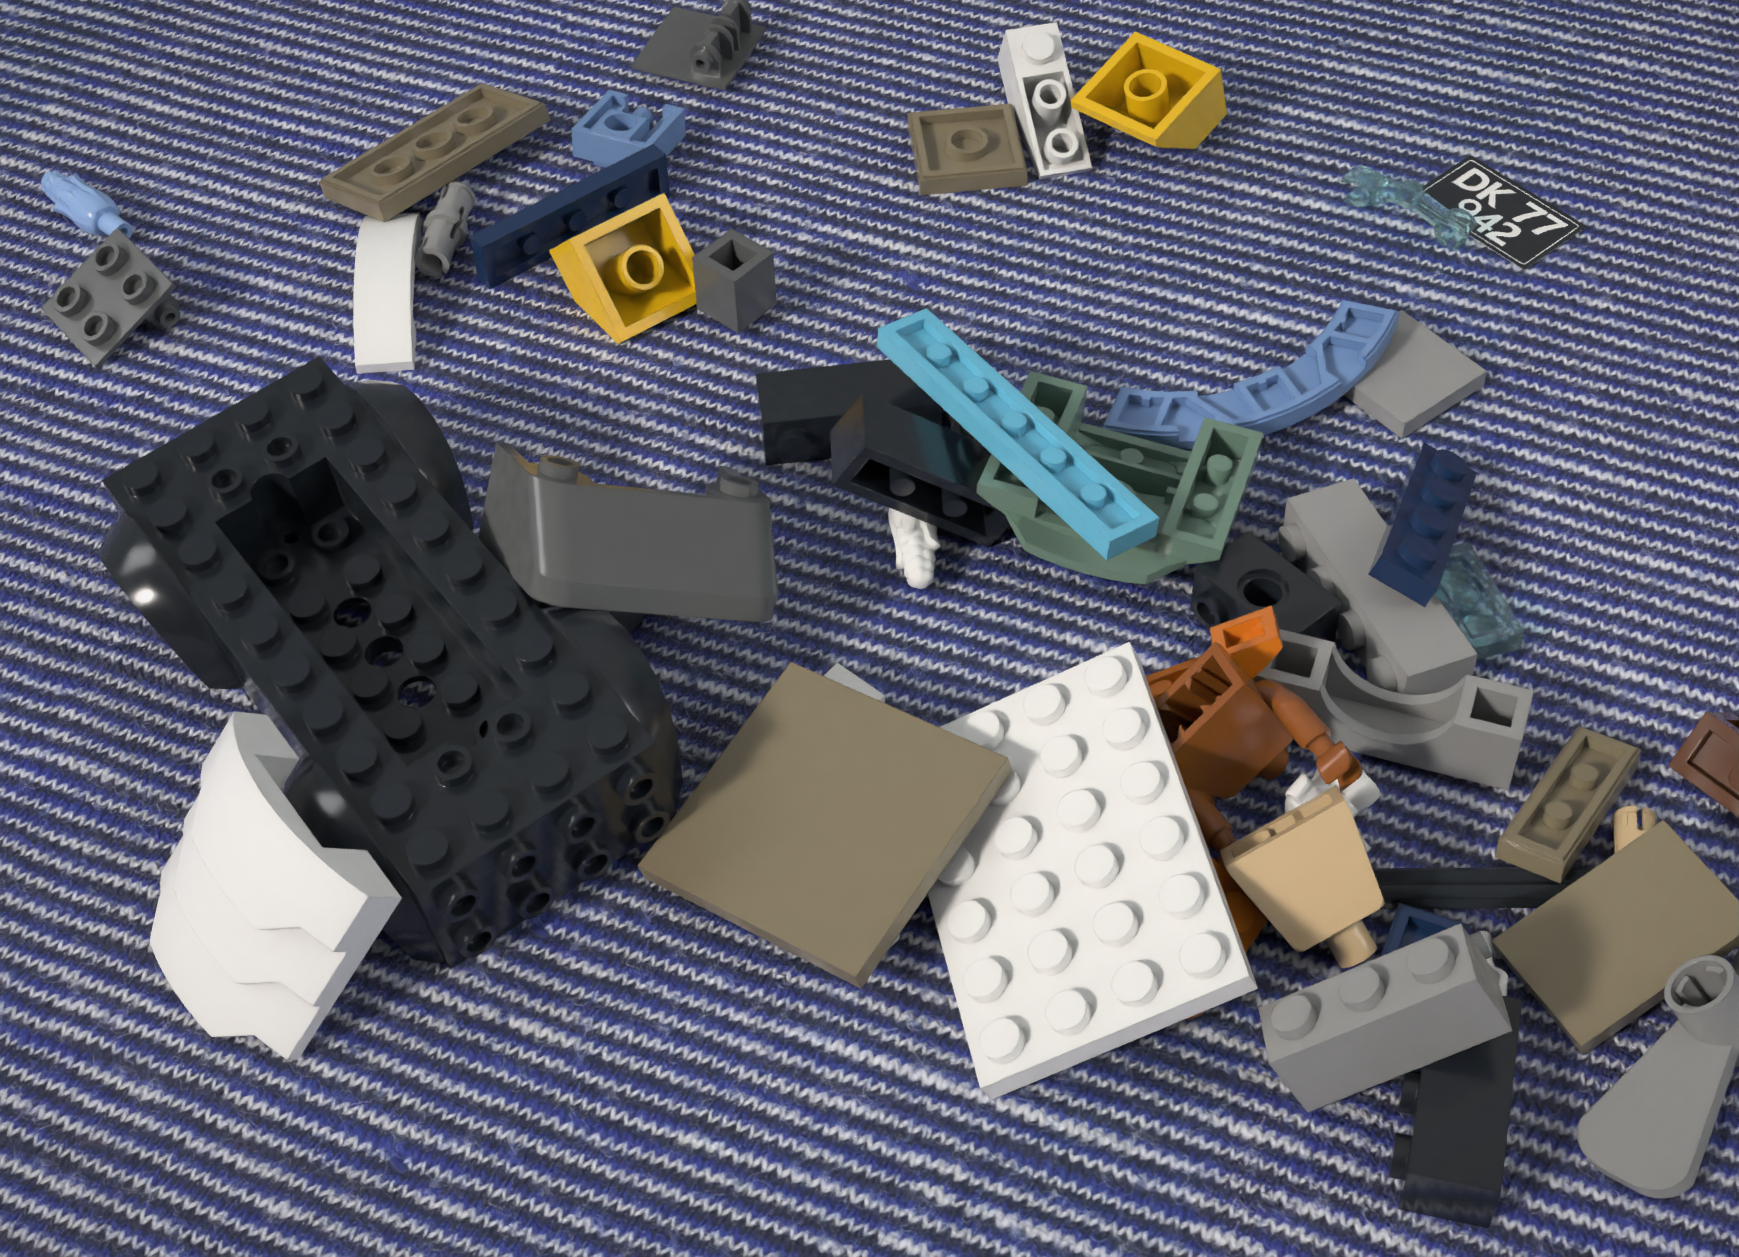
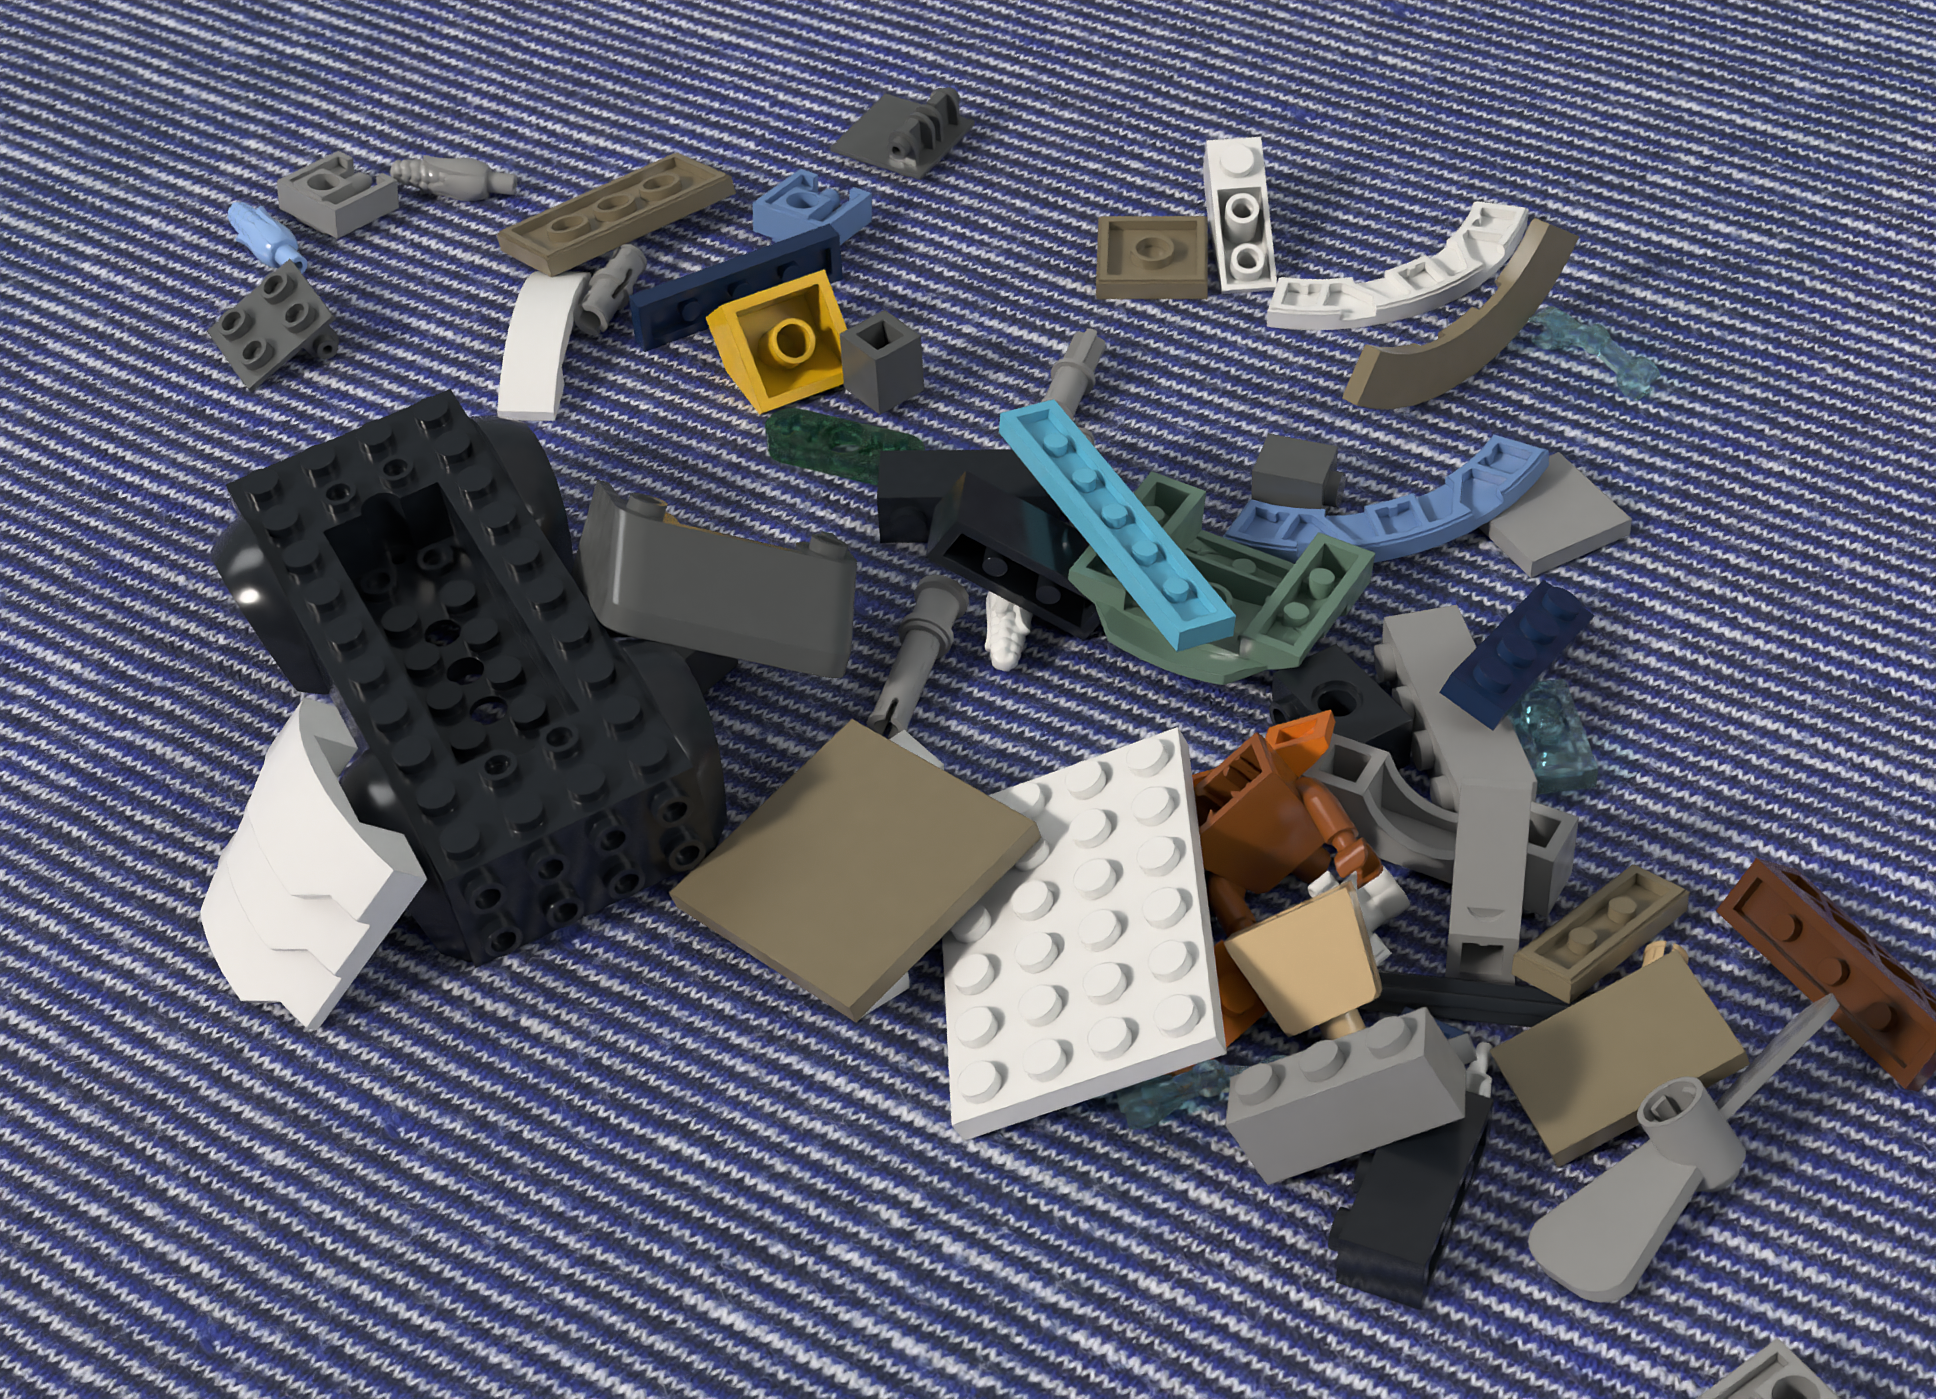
camera: 10 degrees right, 5 degrees down
yellow slope [1070,32,1227,149] -> none
black sticker [1408,155,1587,270] -> none
none -> light grey brick [277,151,399,239]
none -> light grey piece [390,155,517,201]
none -> clear green beam [765,408,925,486]
none -> light grey pin [867,575,969,739]
none -> light grey axle [1040,328,1106,421]
none -> clear light blue piece [1115,1055,1288,1130]
none -> dark grey brick [1251,433,1346,515]
none -> white tile [1267,201,1529,330]
none -> dark tan tile [1342,217,1580,409]
none -> light grey slope [1445,777,1533,984]

